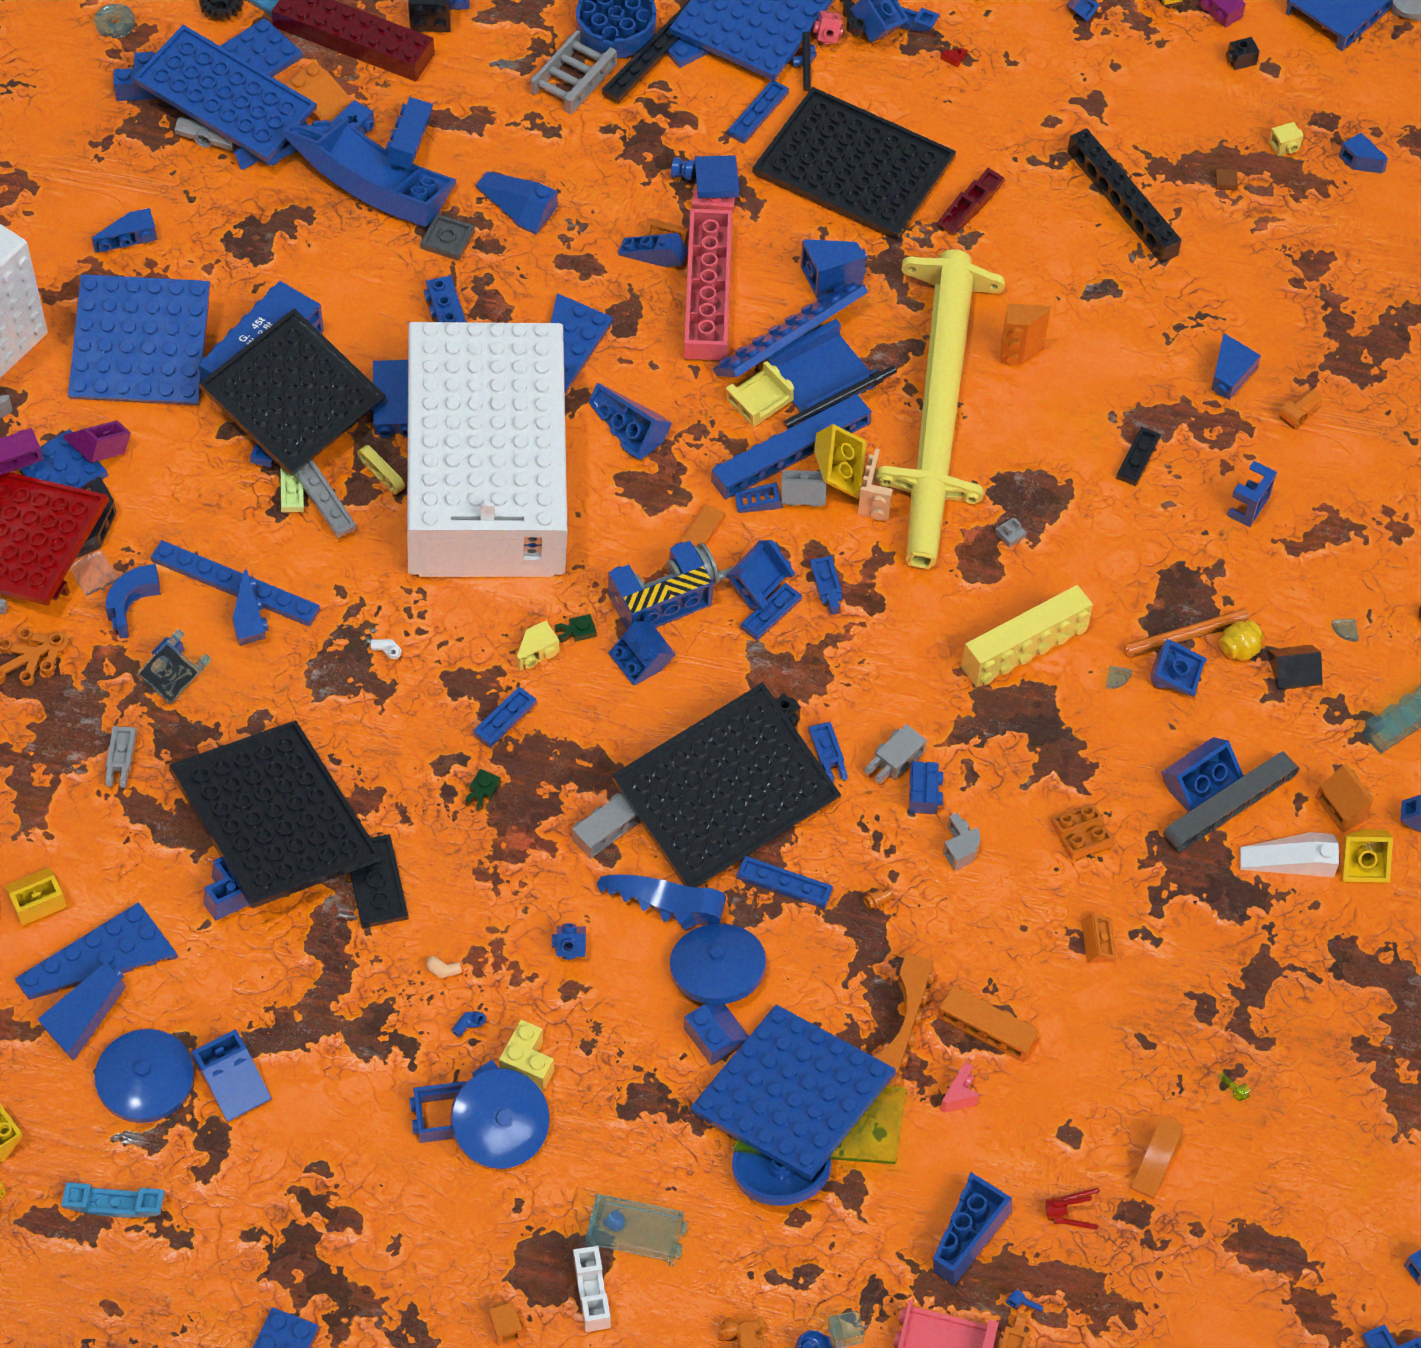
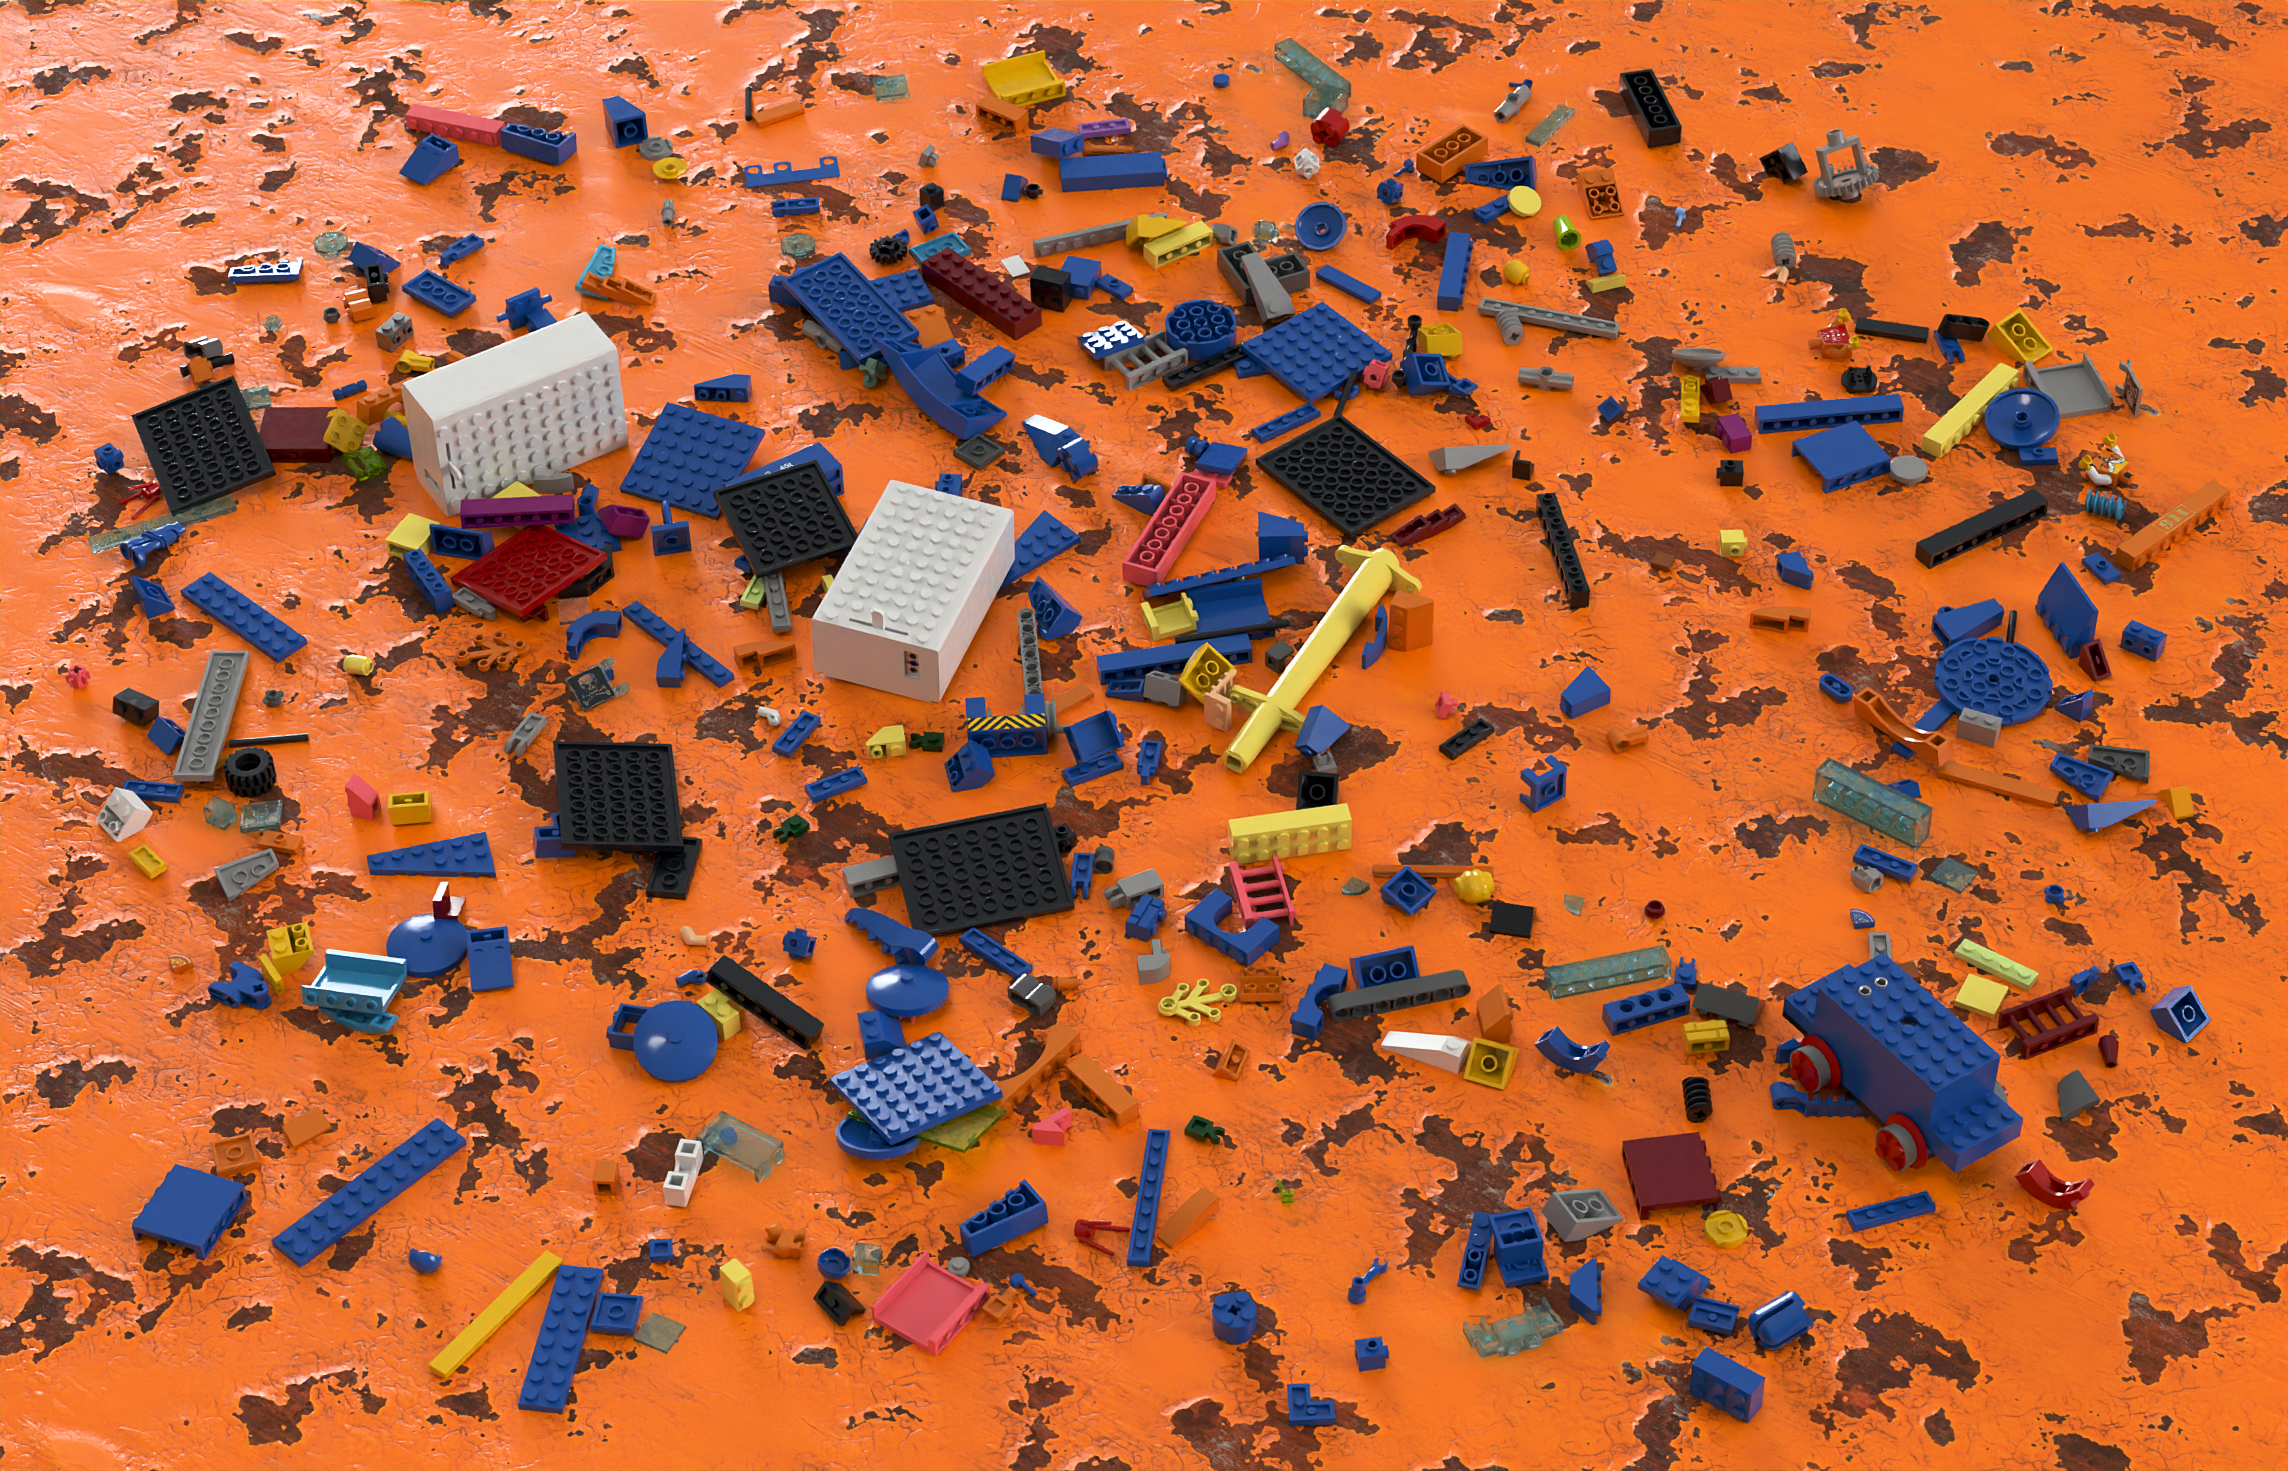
camera: 25 degrees right, 15 degrees down
blue slope [38,962,126,1061] -> none
none -> dark azure panel [302,949,407,1015]
none -> dark red panel [433,882,466,919]
none -> blue piece [577,484,599,516]
none -> blue tile [651,500,692,556]
none -> black brick [706,955,824,1051]
none -> orange slope [733,641,797,670]
none -> blue plate [772,711,821,758]
none -> sand green hips [859,357,888,388]
none -> light grey plate [948,1257,970,1278]
none -> dark grey brick [1008,974,1056,1017]
none -> light grey beam [1017,608,1043,694]
none -> blue brick [1057,437,1098,481]
none -> blue plate [1077,321,1145,360]
none -> dark grey wheel [1093,846,1115,874]
none -> blue tile [1127,1129,1170,1268]
none -> light yellow plant [1158,979,1237,1026]
none -> blue arch [1184,889,1279,967]
none -> dark green plate [1184,1115,1225,1145]
none -> blue brick [1212,1291,1257,1345]
none -> coral fence [1229,855,1297,931]
none -> dark grey panel [1265,640,1294,674]
none -> blue arch [1290,963,1348,1041]
none -> blue slope [1294,705,1350,757]
none -> black slope [1296,770,1339,810]
none -> blue brick [1347,1258,1388,1304]
none -> blue slope [1362,605,1388,669]
none -> light grey wedge [1429,445,1511,474]
none -> coral tile [1435,691,1459,719]
none -> panel [1512,450,1535,481]
none -> orange slope [1749,606,1812,634]

